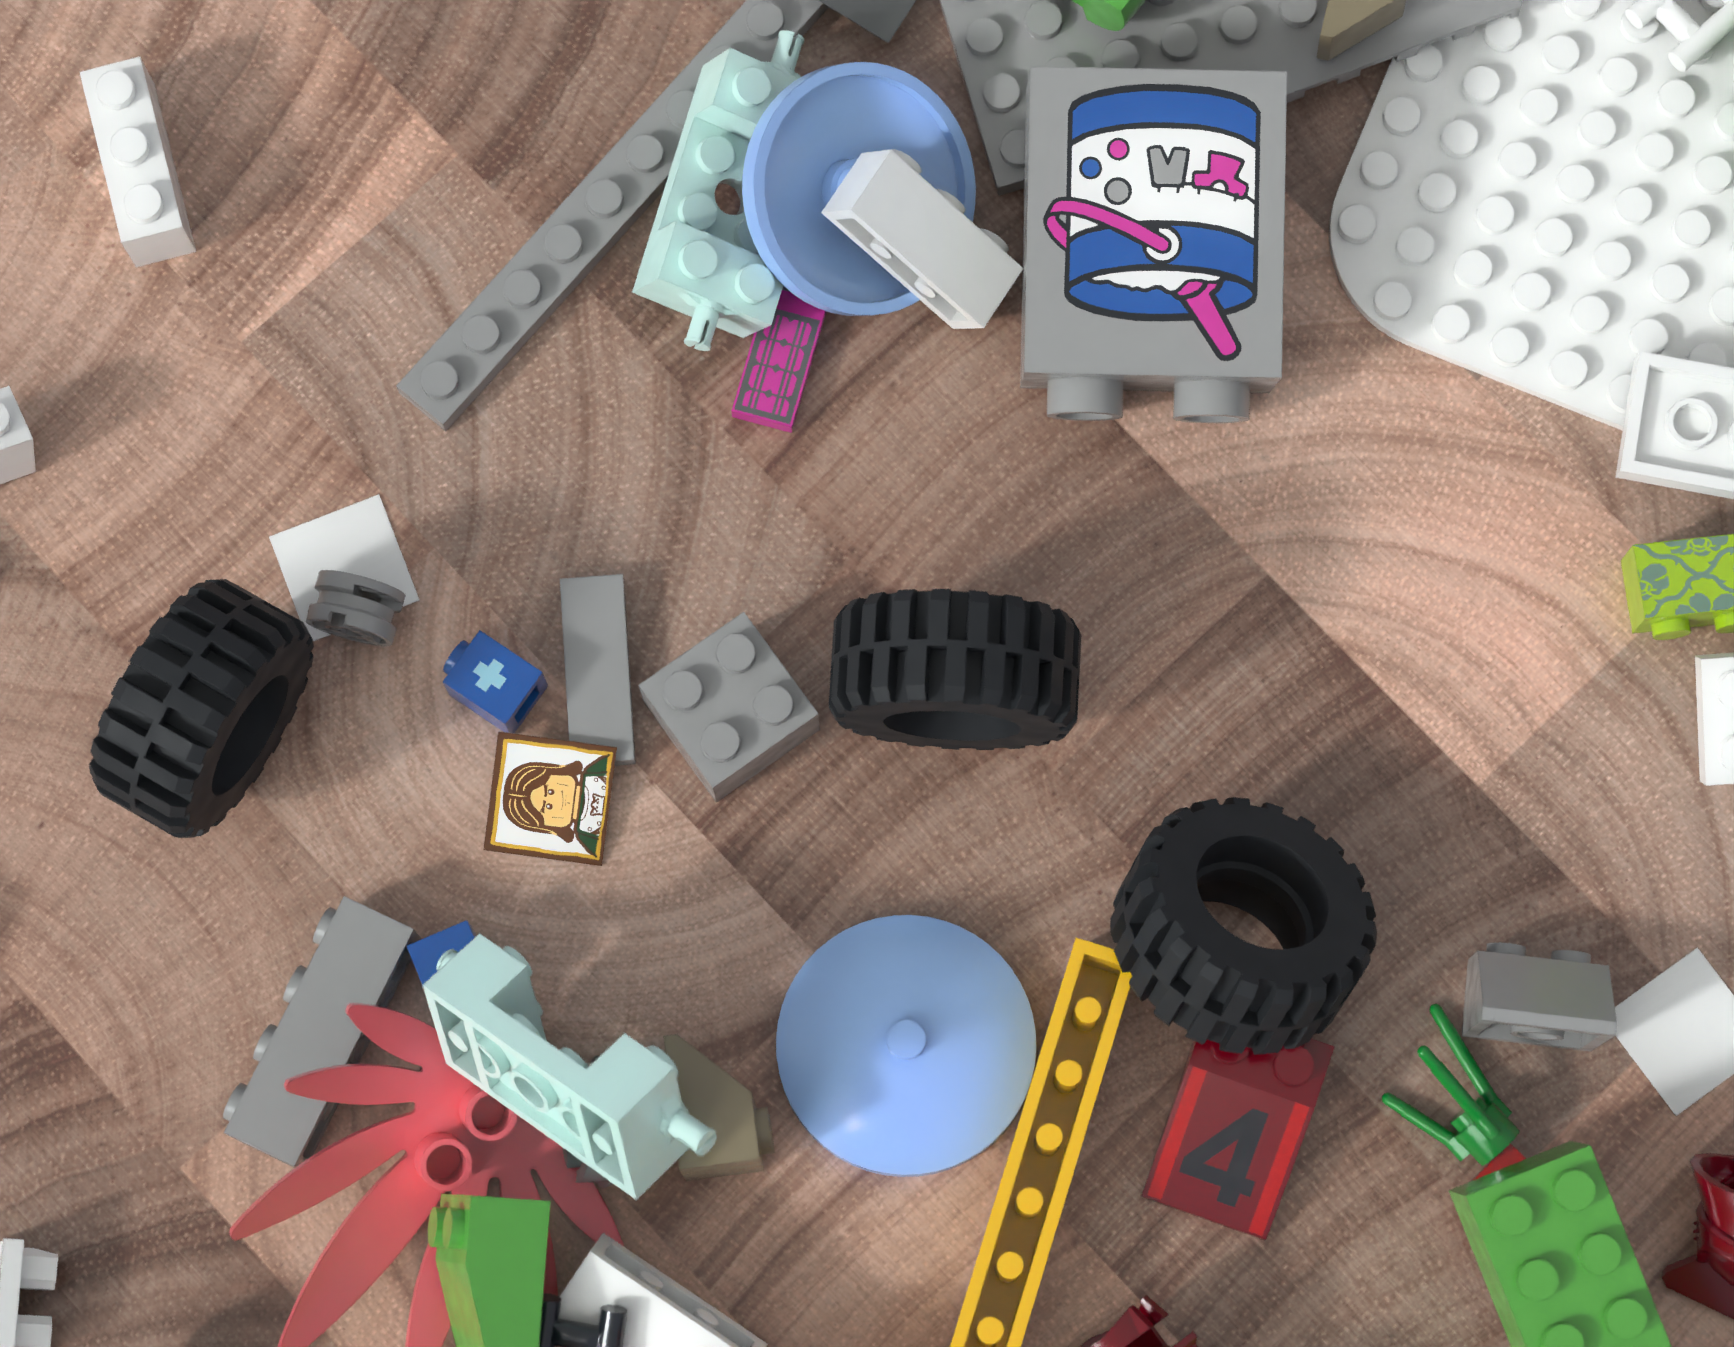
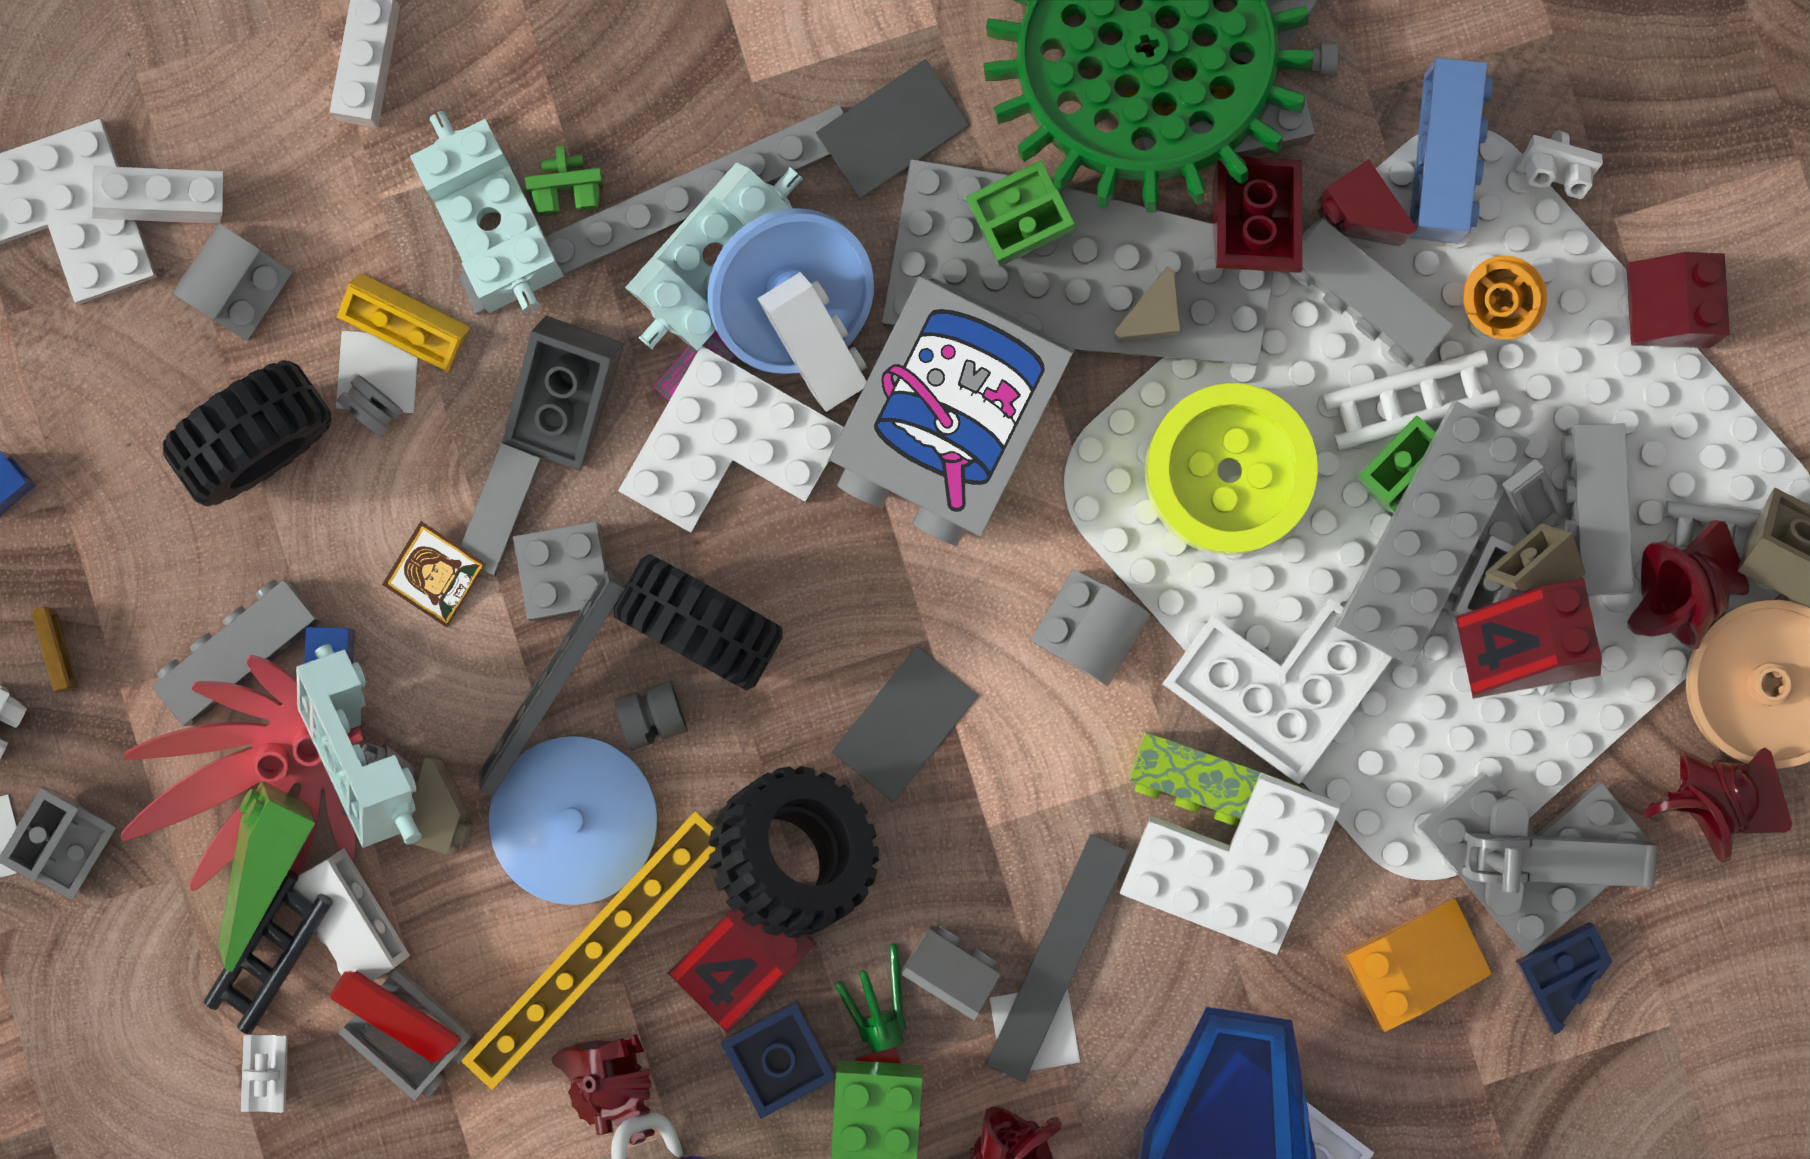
camera: 25 degrees right, 10 degrees up
blue brick [443,630,548,733] -> none
none -> pearl gold tile [30,606,78,692]
none -> light grey brick [172,224,293,341]
none -> yellow slope [337,273,470,373]
none -> light aqua brick [410,111,564,313]
none -> dark grey tile [478,568,625,796]
none -> dark grey slope [502,316,624,471]
none -> bright green hips [525,145,605,216]
none -> dark grey wheel [614,681,688,751]
none -> white plate [618,346,844,533]
none -> dark blue brick [721,1000,836,1119]
none -> dark grey sticker [832,646,978,802]
none -> dark grey tile [986,834,1129,1082]
none -> light grey brick [1030,568,1151,686]
none -> neon yellow brick [1145,383,1318,555]

